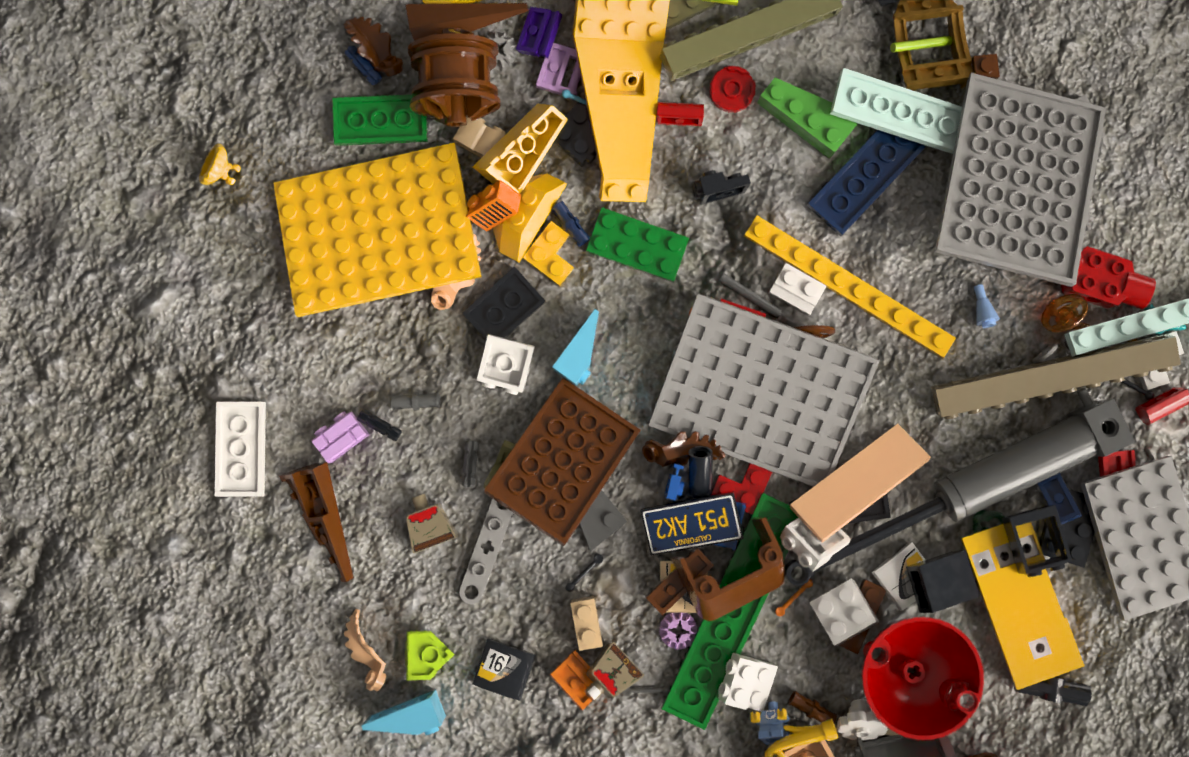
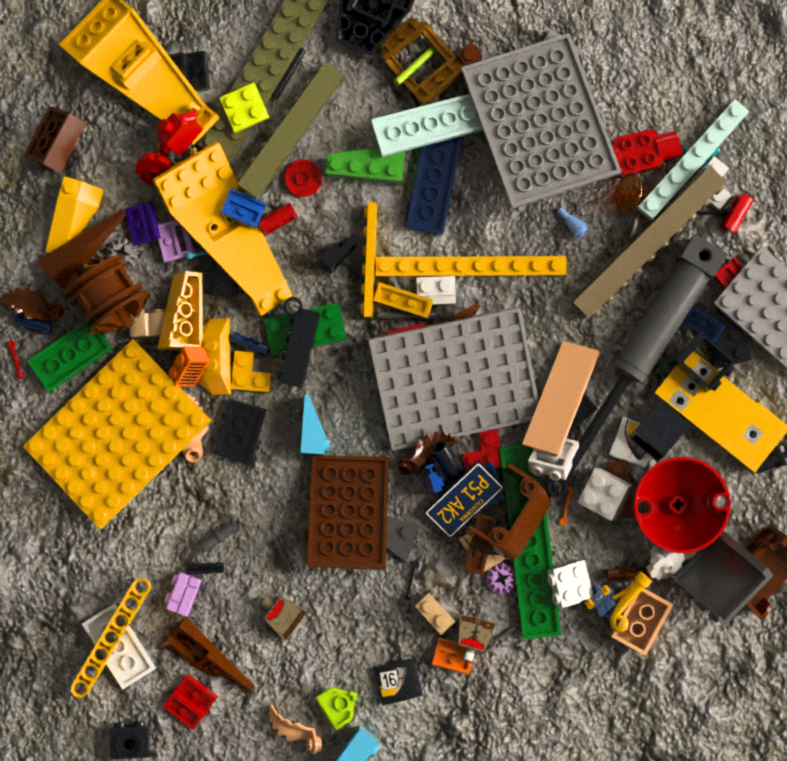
camera: 35 degrees left, 0 degrees up
light grey piece [459,498,513,604] -> none
white plate [477,334,535,395] -> none
none -> red hinge [8,340,24,379]
none -> yellow beam [71,578,151,698]
none -> black brick [109,721,151,760]
none -> red slope [162,673,218,730]
none -> blue plate [220,188,266,230]
none -> black hinge [277,297,321,389]
none -> yellow plate [361,202,377,319]
none -> yellow plate [373,282,434,318]

